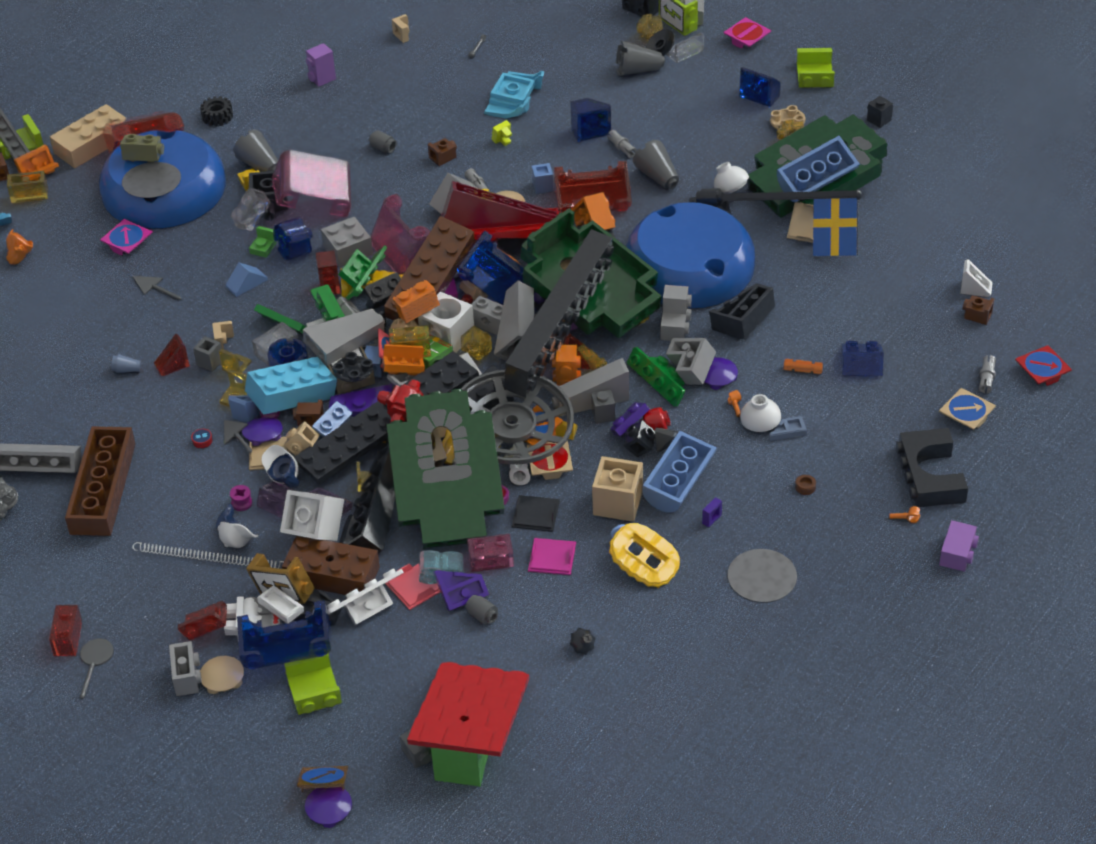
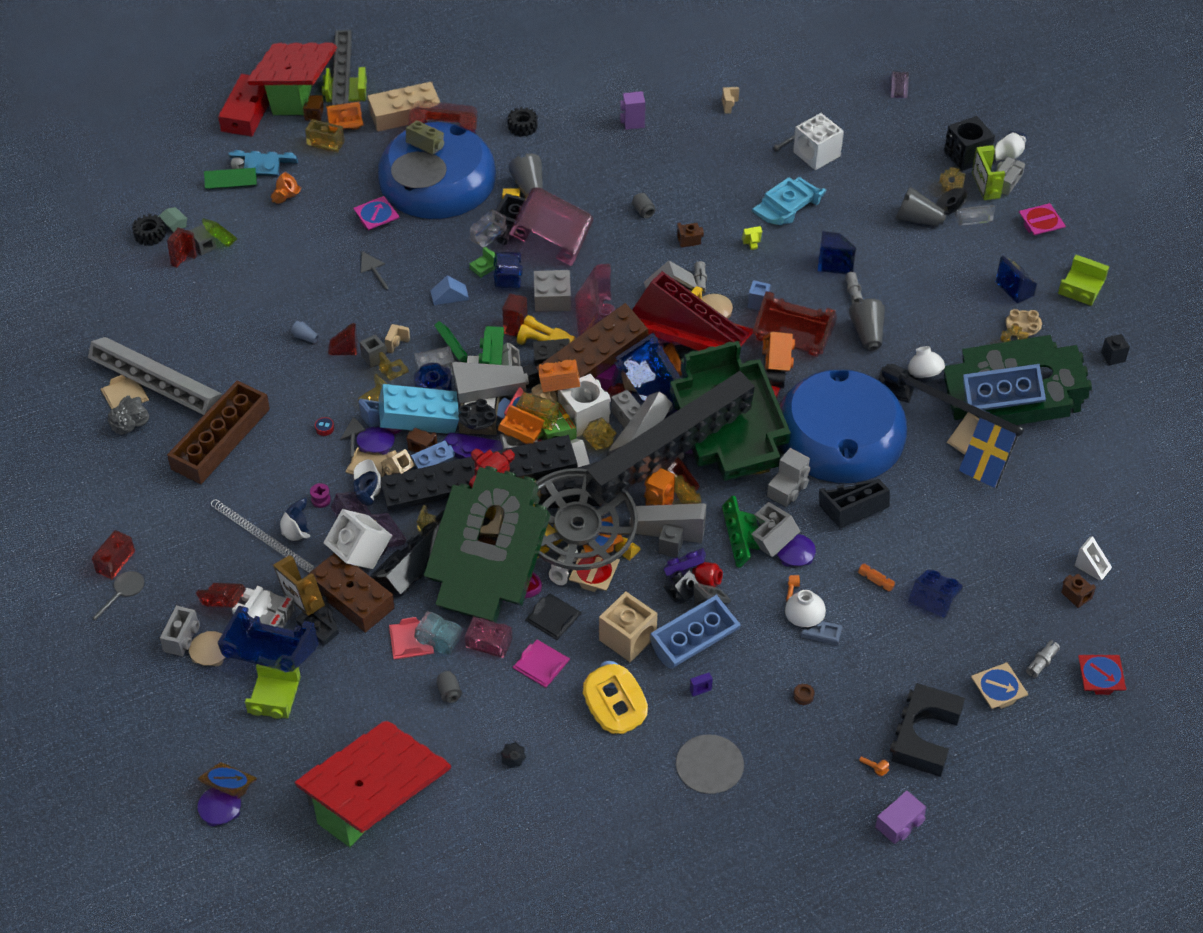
camera: 25 degrees right, 5 degrees up
white tile [257,585,304,624] -> none
white bracket [324,569,404,626] -> none
green bracket [338,245,387,300] -> none
dark purple wing [433,570,489,611] -> none
none -> white brick [793,113,844,170]

